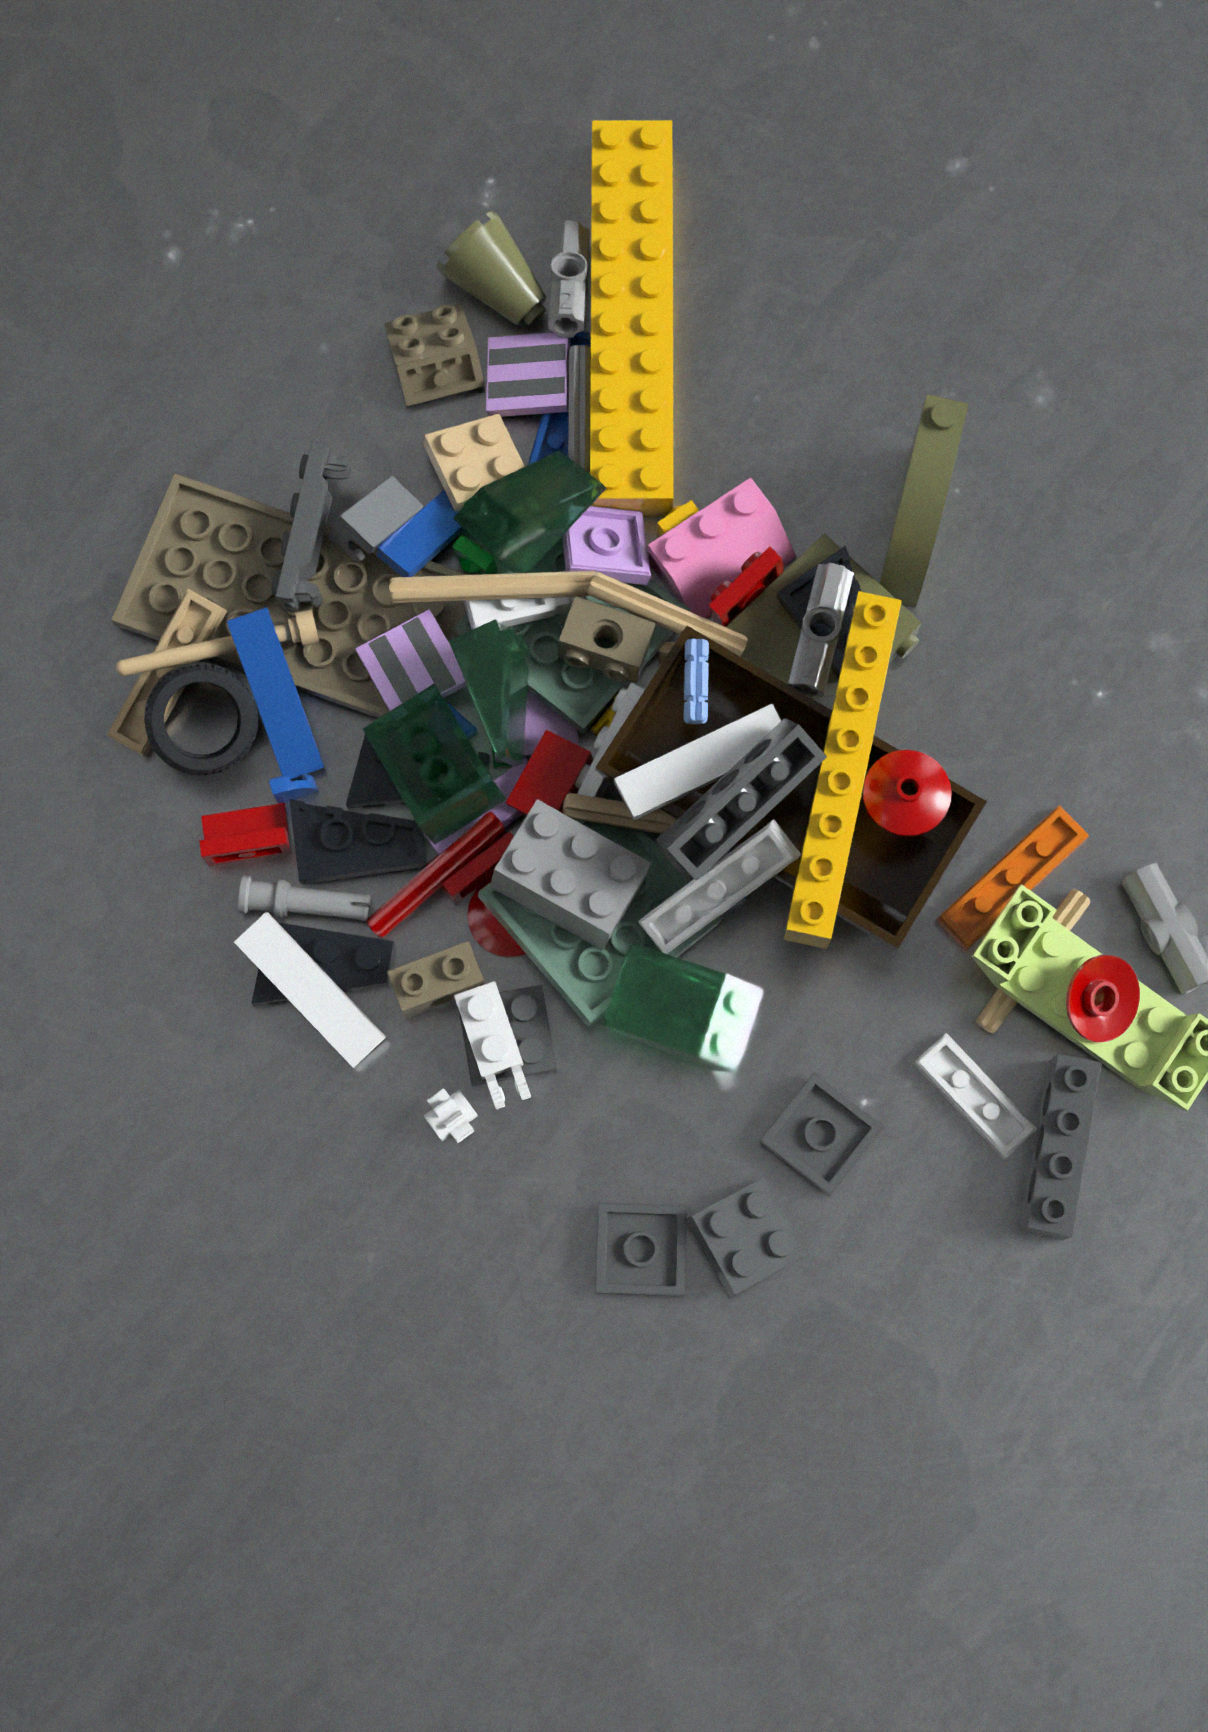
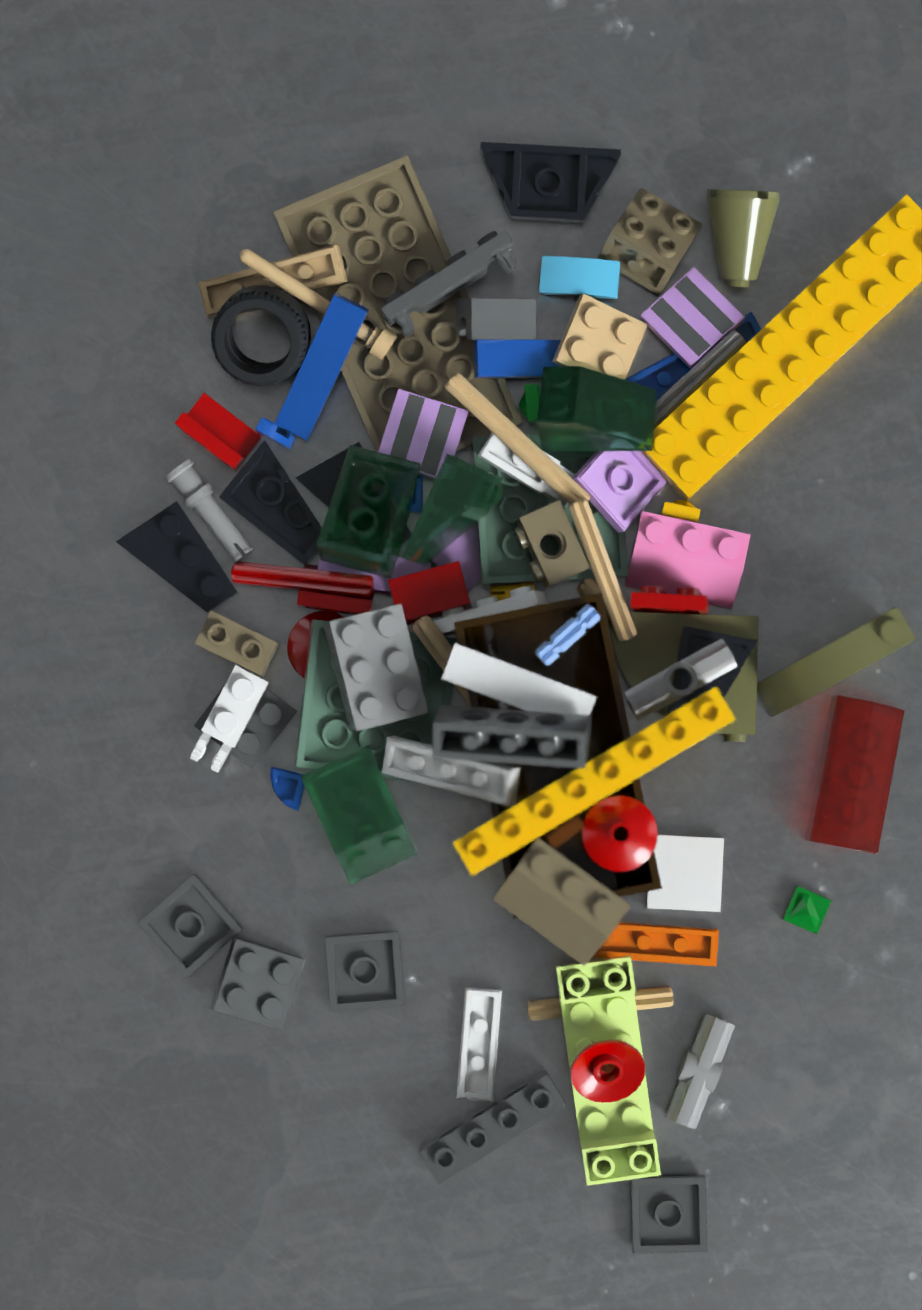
camera: 40 degrees right, 10 degrees up
white tile [234,912,386,1068] -> none
white gear [423,1088,478,1143] -> none
light grey piece [548,221,590,338] -> none
none -> blue tile [270,766,308,811]
none -> black wing [480,142,621,223]
none -> dark tan slope [492,838,631,966]
none -> medium azure slope [539,256,620,299]
none -> reddish brown tile [546,815,585,849]
none -> white tile [646,835,724,912]
none -> green tile [782,886,831,934]
none -> clear red slope [805,695,905,854]

